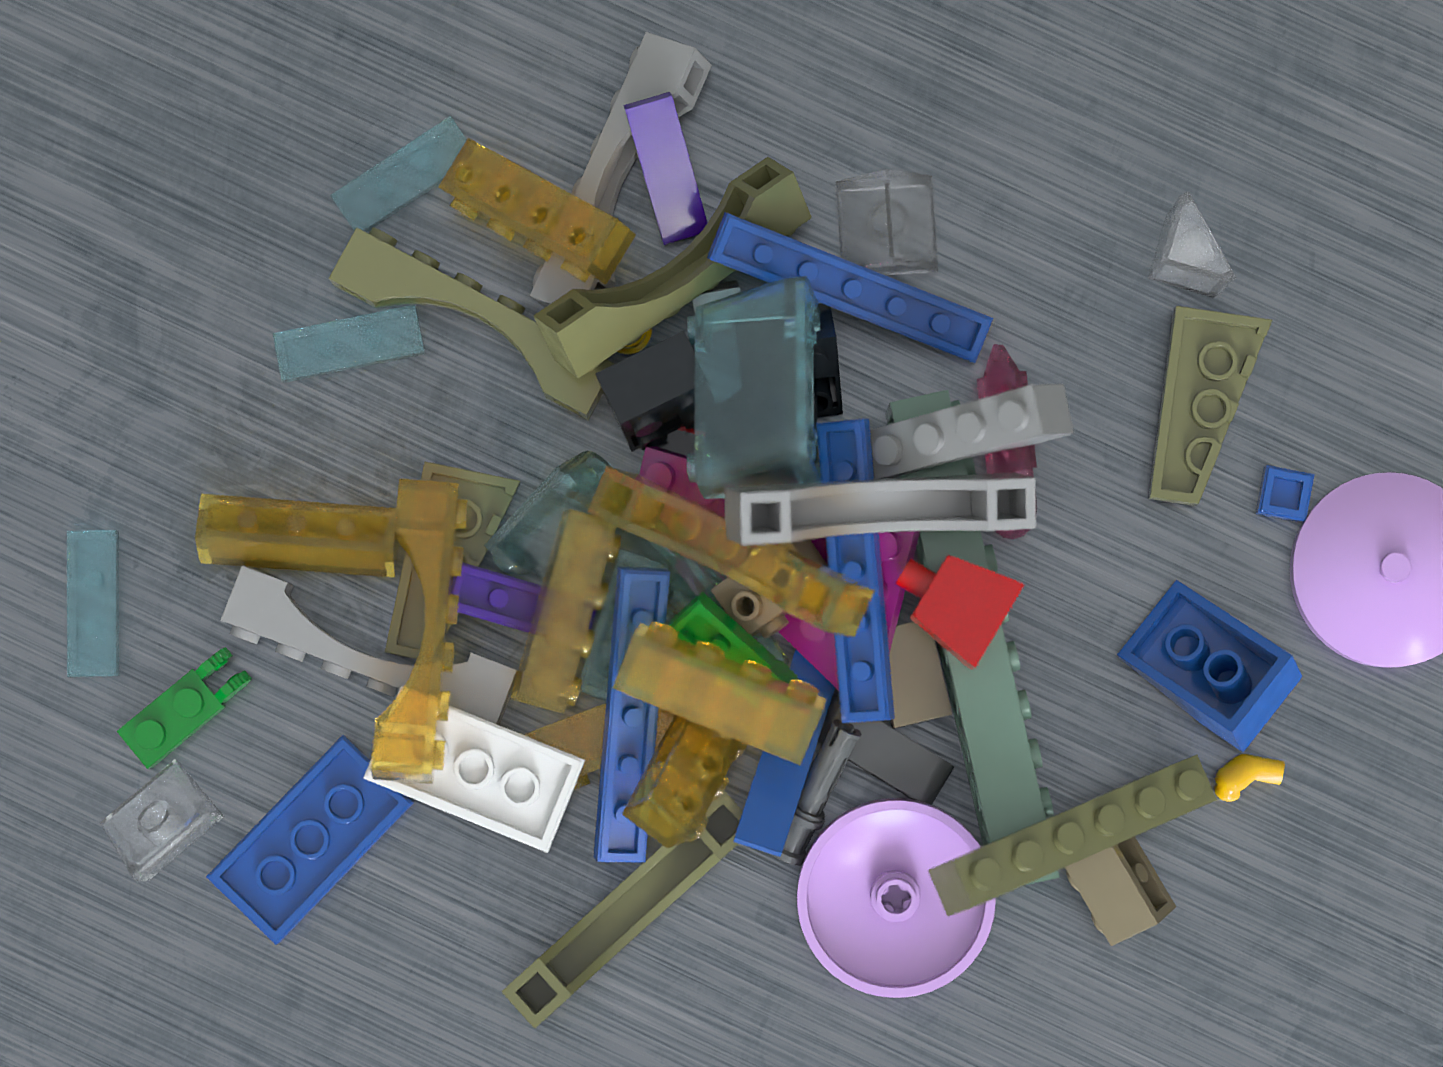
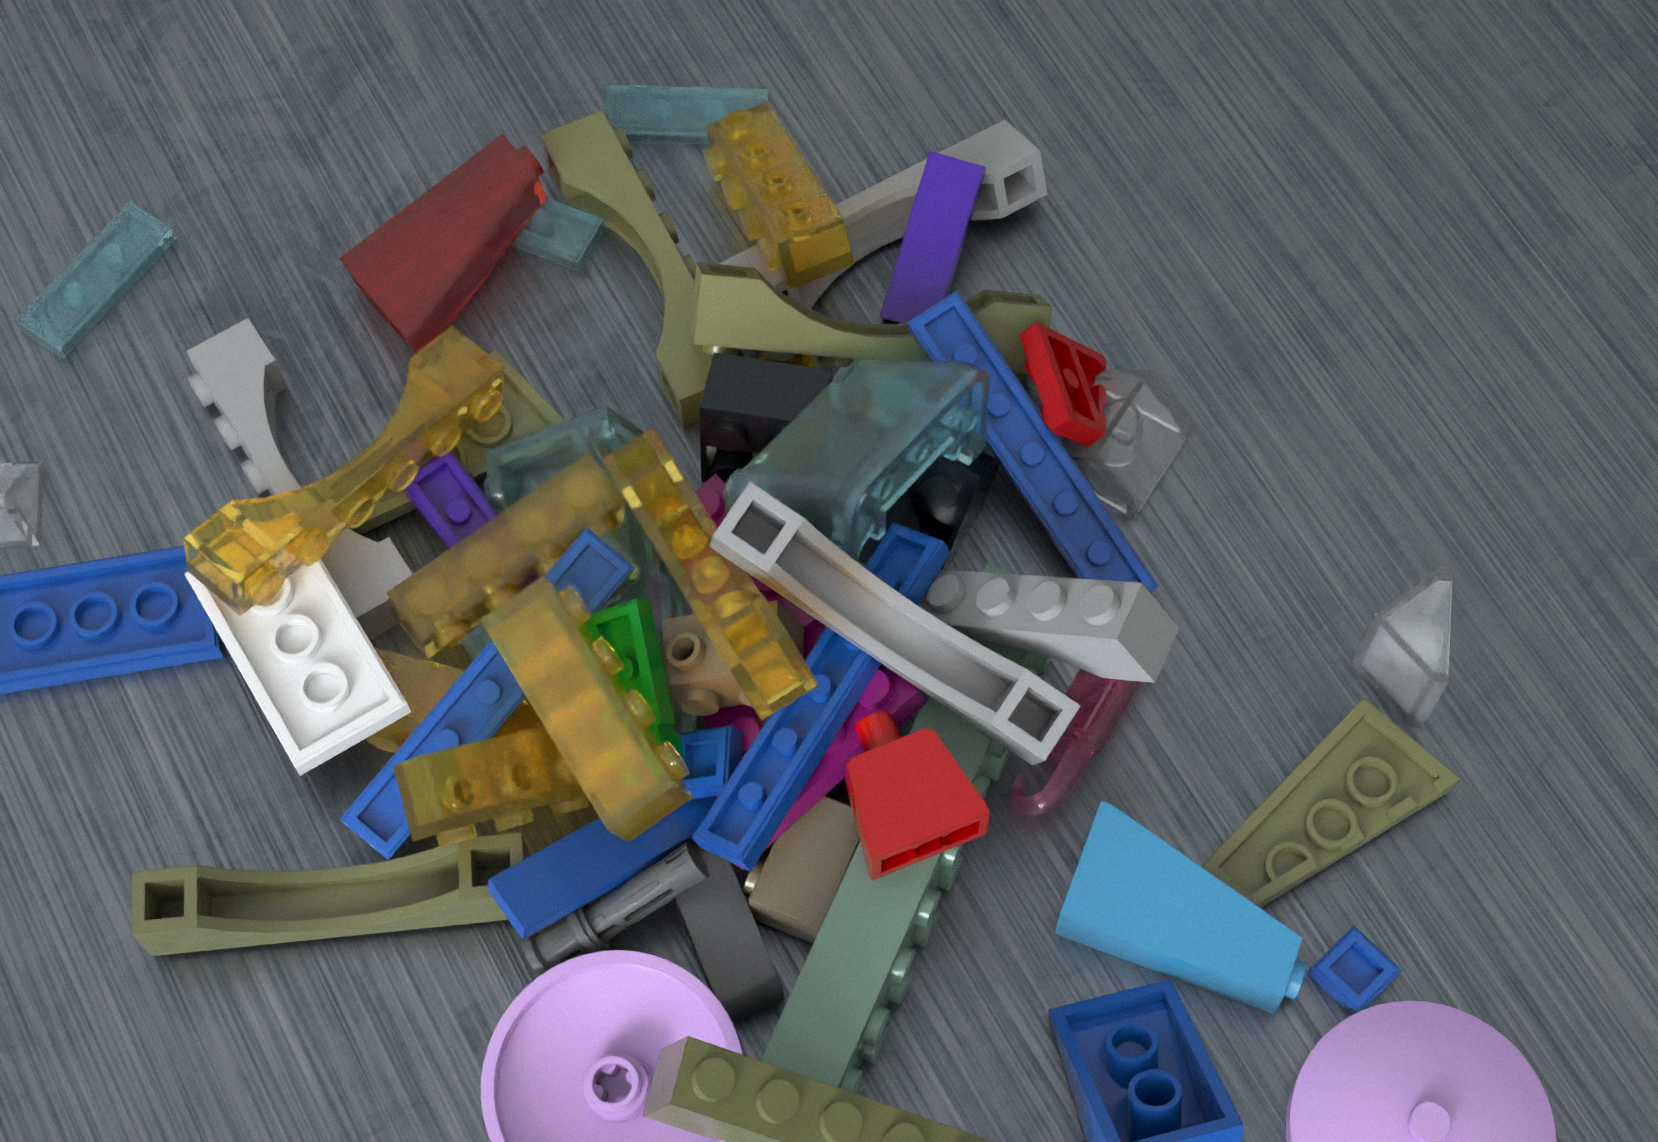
camera: 35 degrees right, 20 degrees down
green hinge [116,647,252,769] -> none
clear yellow brick [195,494,400,578] -> none
none -> clear red slope [339,134,547,360]
none -> blue tile [674,725,743,800]
none -> red wing [1019,322,1106,447]
none -> dark azure slope [1055,801,1307,1015]

